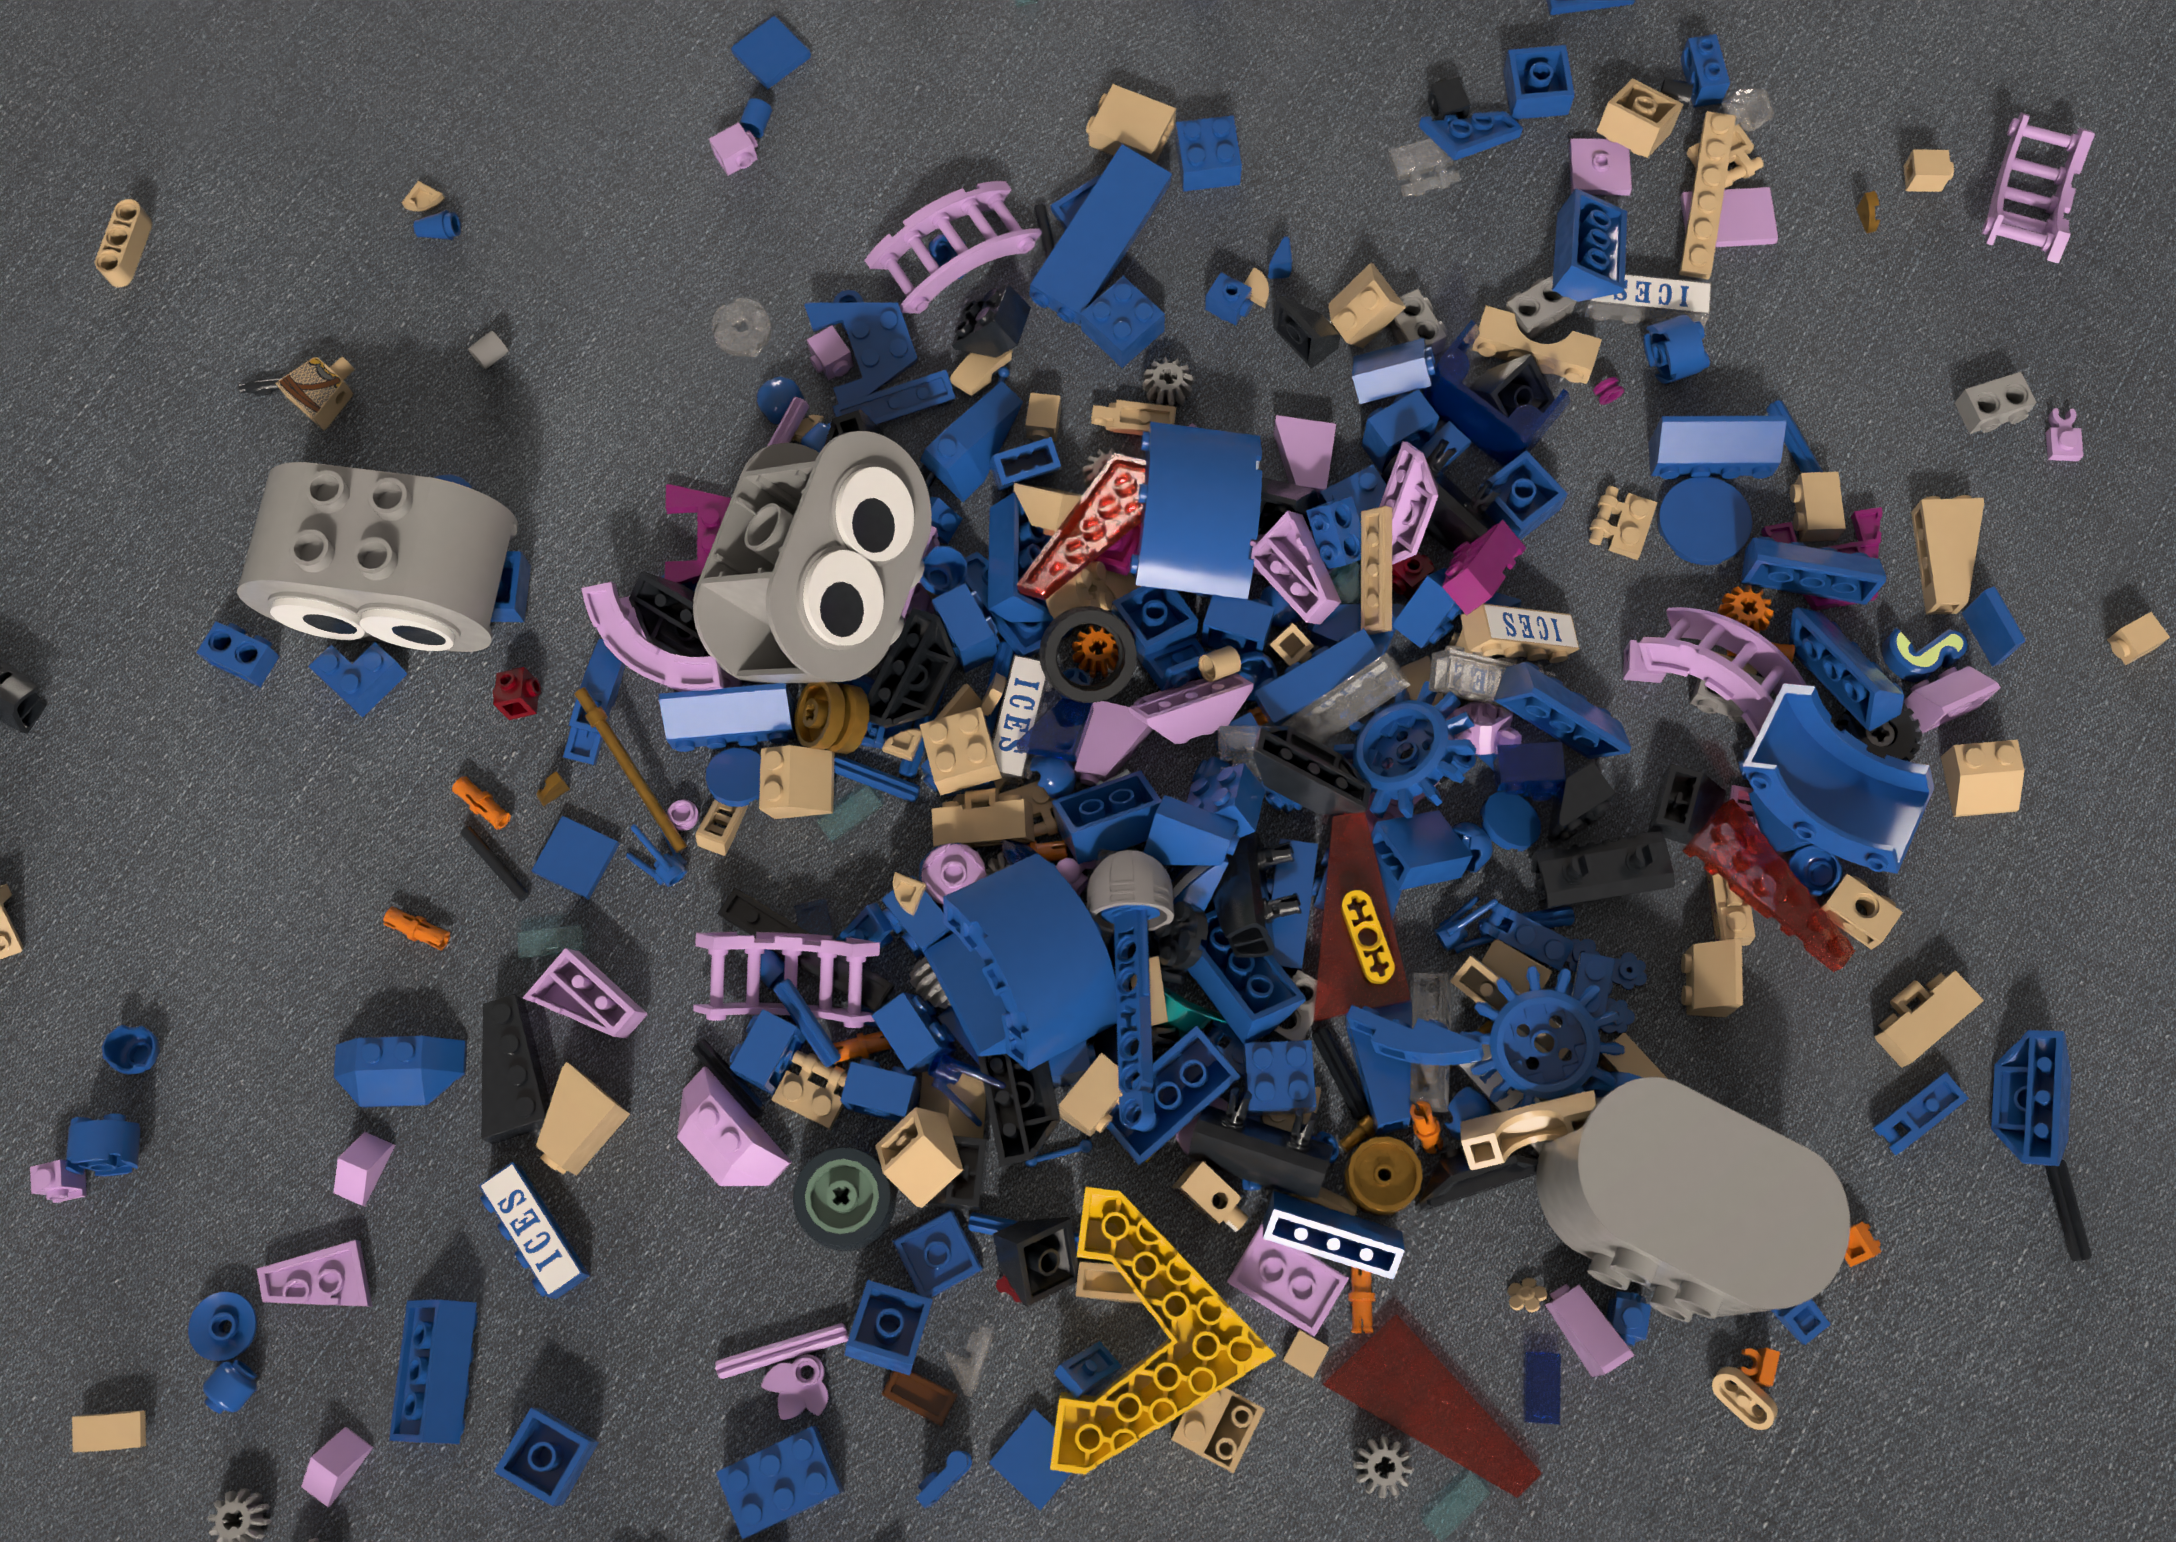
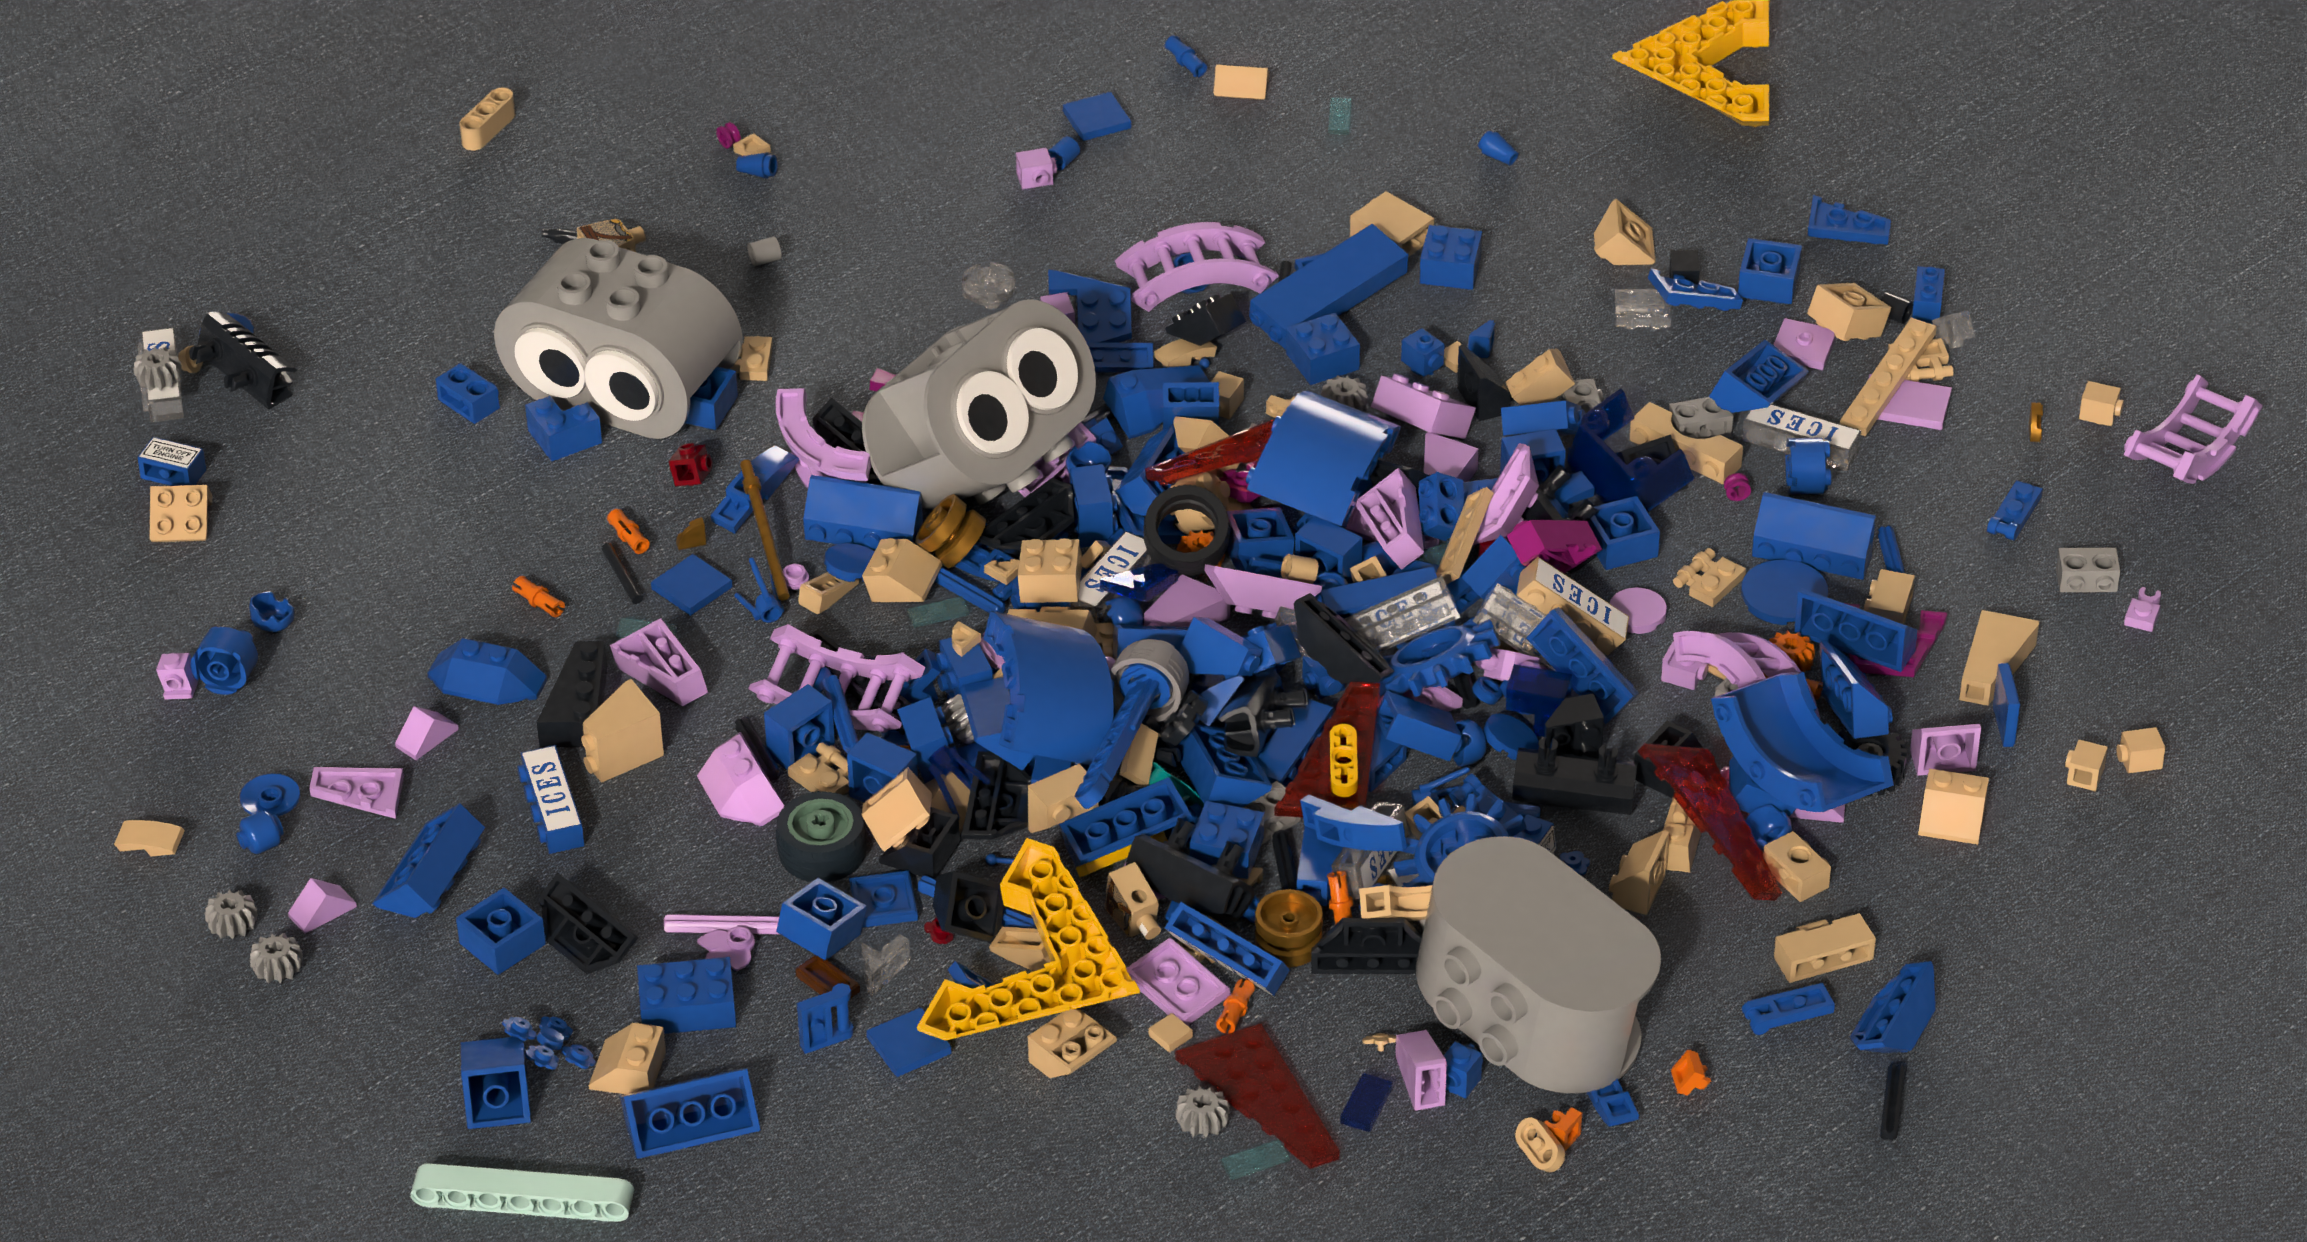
camera: 15 degrees right, 30 degrees down
blue animal [1882,628,1968,683] -> none
none -> black wedge [539,872,638,975]
none -> magenta bush [716,122,741,149]
none -> tan plate [730,336,773,381]
none -> lavender wedge [1371,373,1476,439]
none -> tan slope [1594,199,1656,265]
none -> lavender tile [1610,587,1667,634]
none -> blue plate [1987,480,2043,541]
none -> tan brick [2065,740,2108,791]

